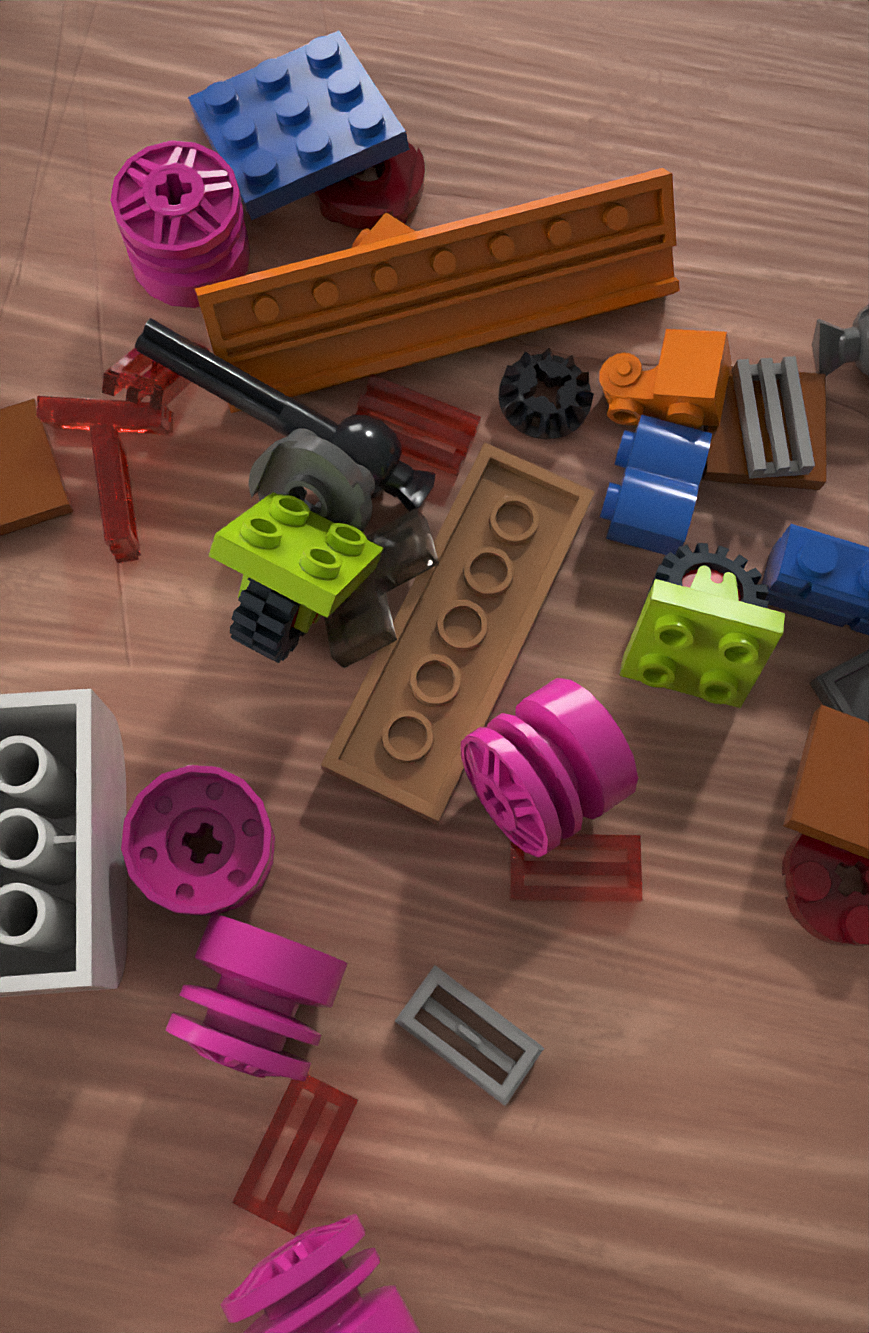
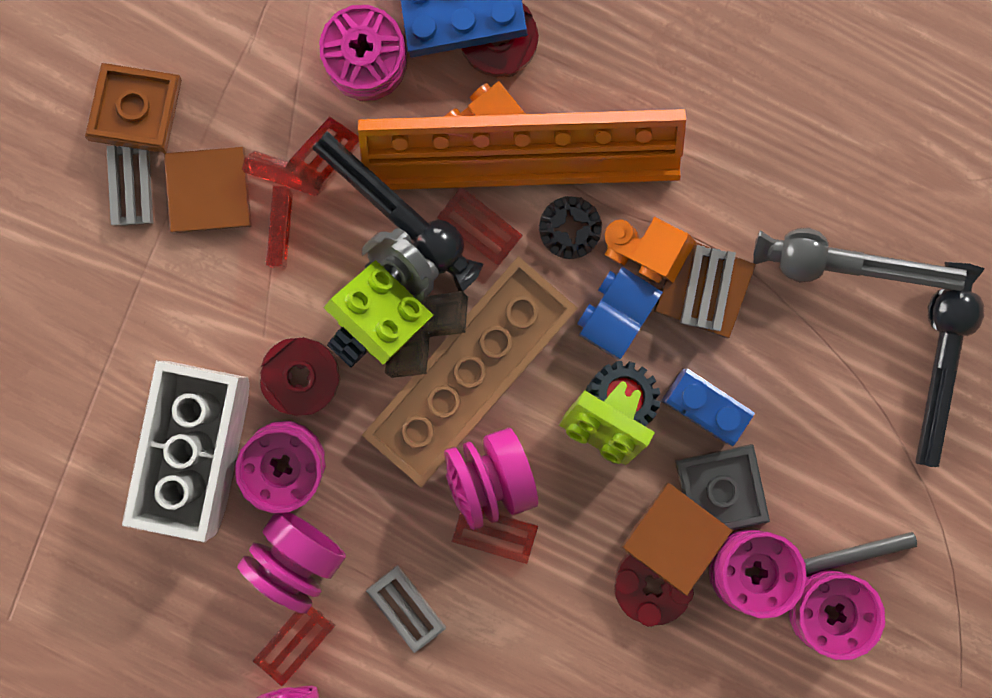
camera: 25 degrees right, 15 degrees up
none -> dark red plate [260,337,340,416]

